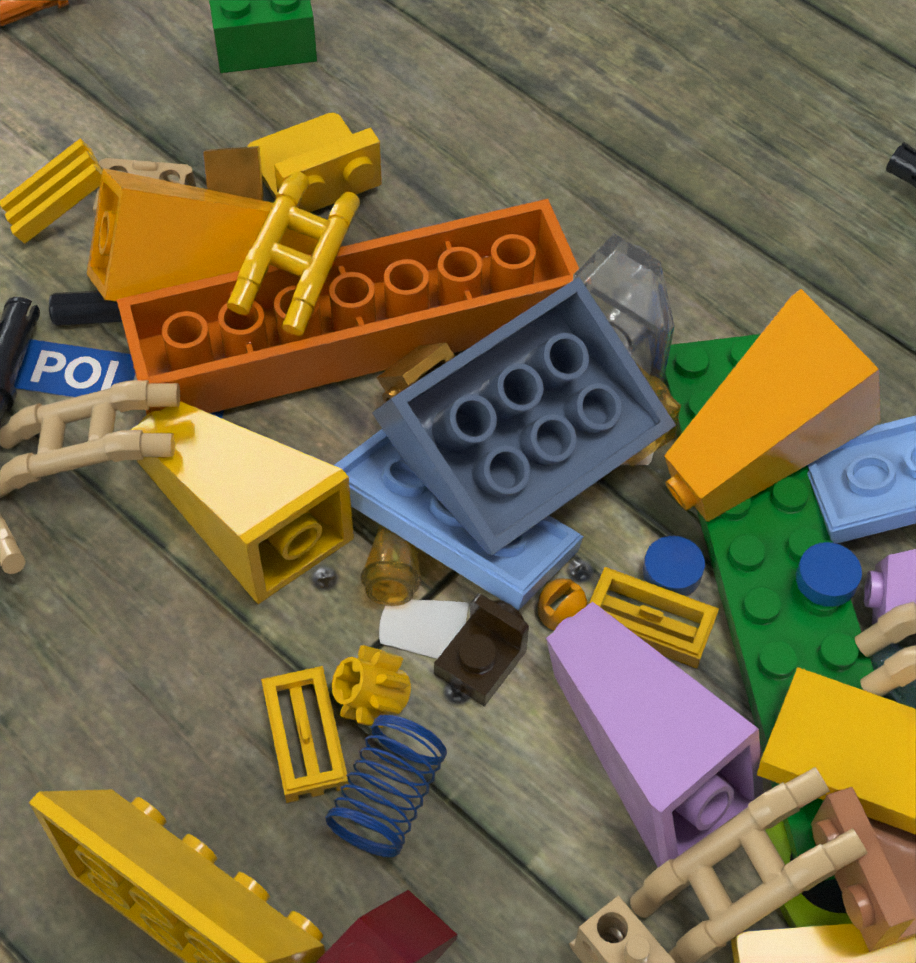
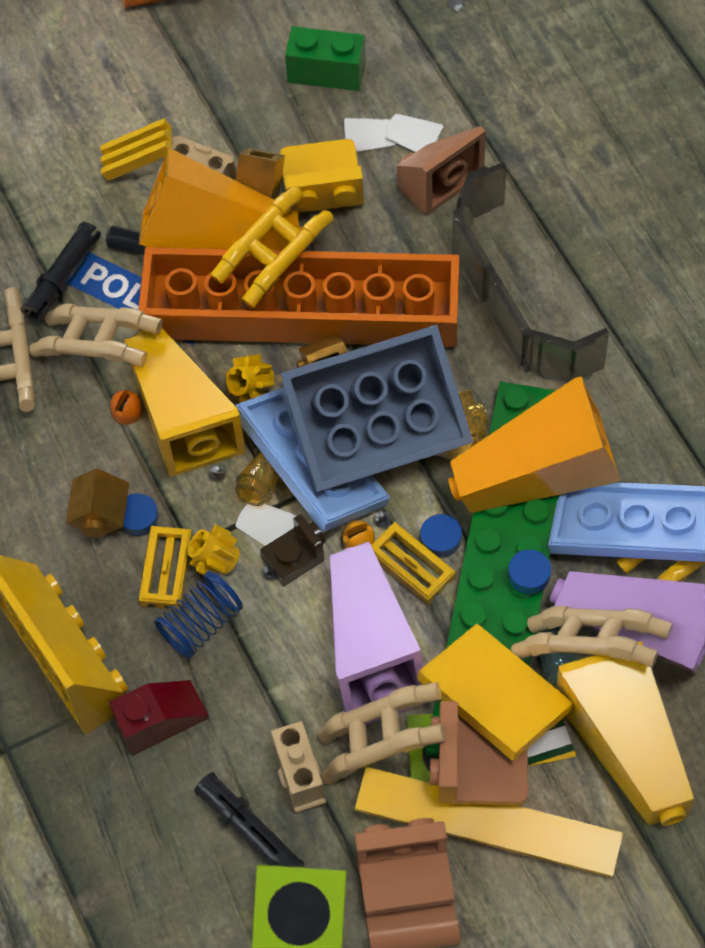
camera: 25 degrees right, 5 degrees up
clear slope [573,233,675,397] -> none
none -> pearl gold brick [66,468,129,538]
none -> orange hinge [110,389,143,425]
none -> blue tile [121,493,159,536]
none -> yellow gear [225,354,275,403]
none -> white sticker [344,118,396,152]
none -> white sticker [385,114,443,152]
none -> nougat slope [397,126,486,216]
none -> clear smoke windscreen [452,162,609,385]

